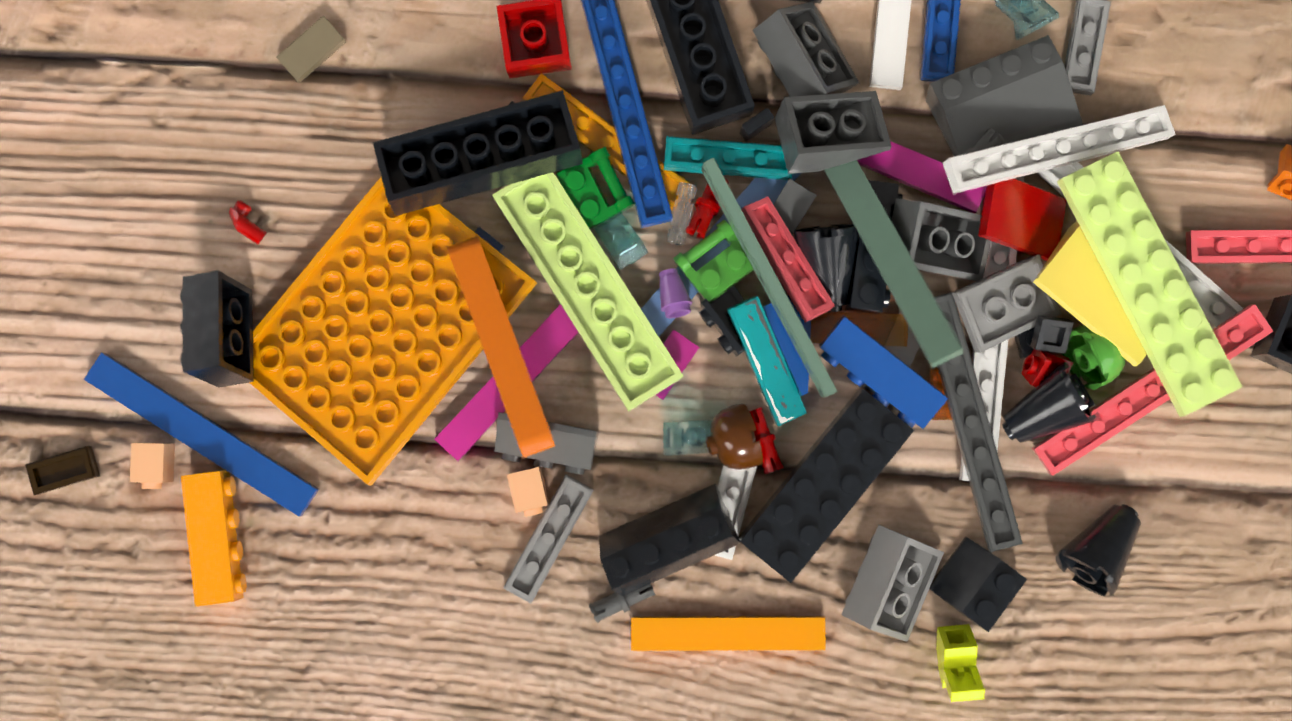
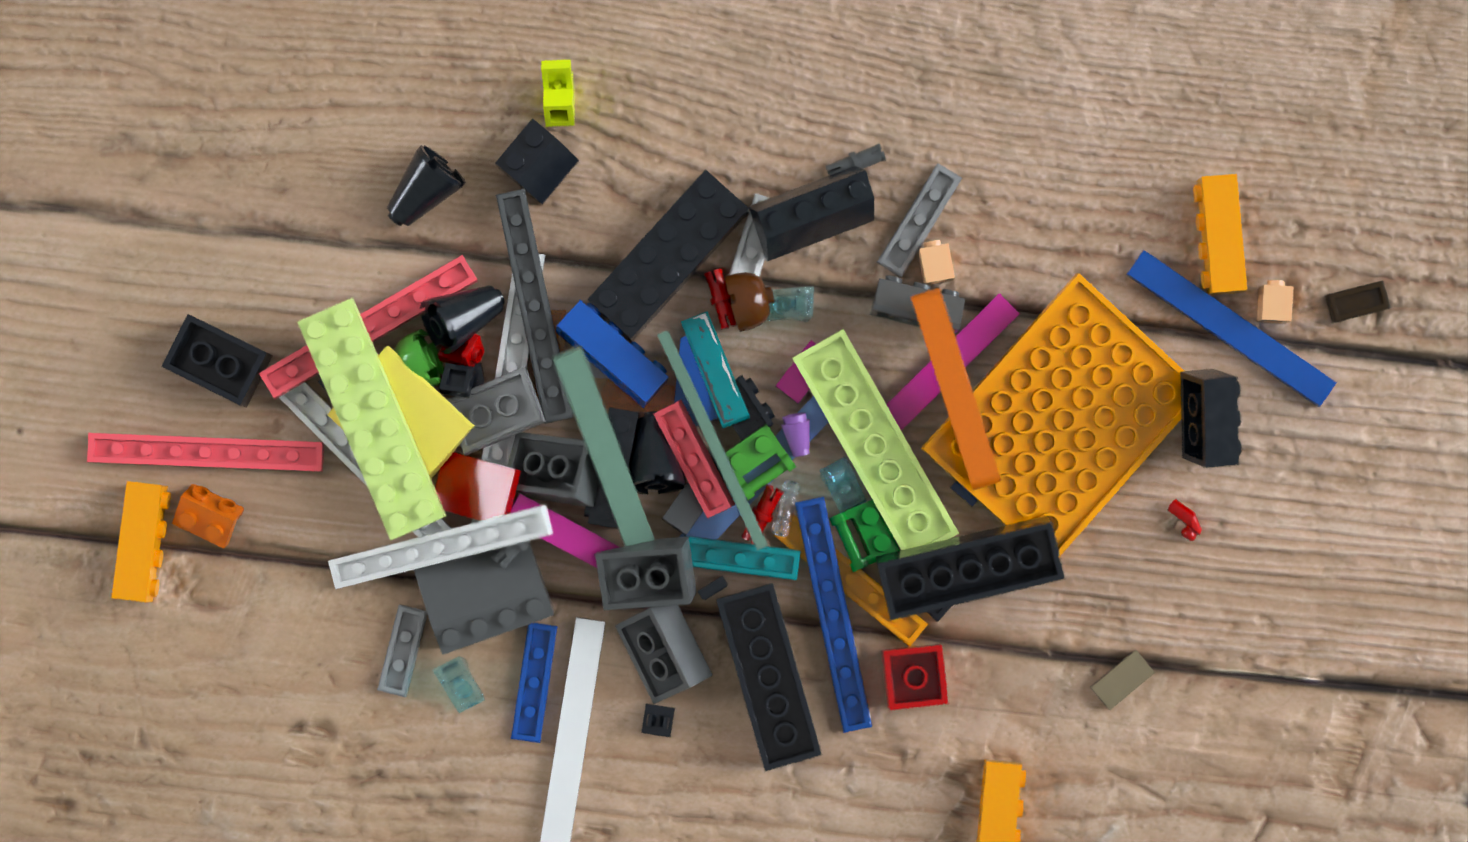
camera: 175 degrees left, 0 degrees up
light orange tile [631,616,826,651] -> none
light grey slope [841,525,944,642] -> none

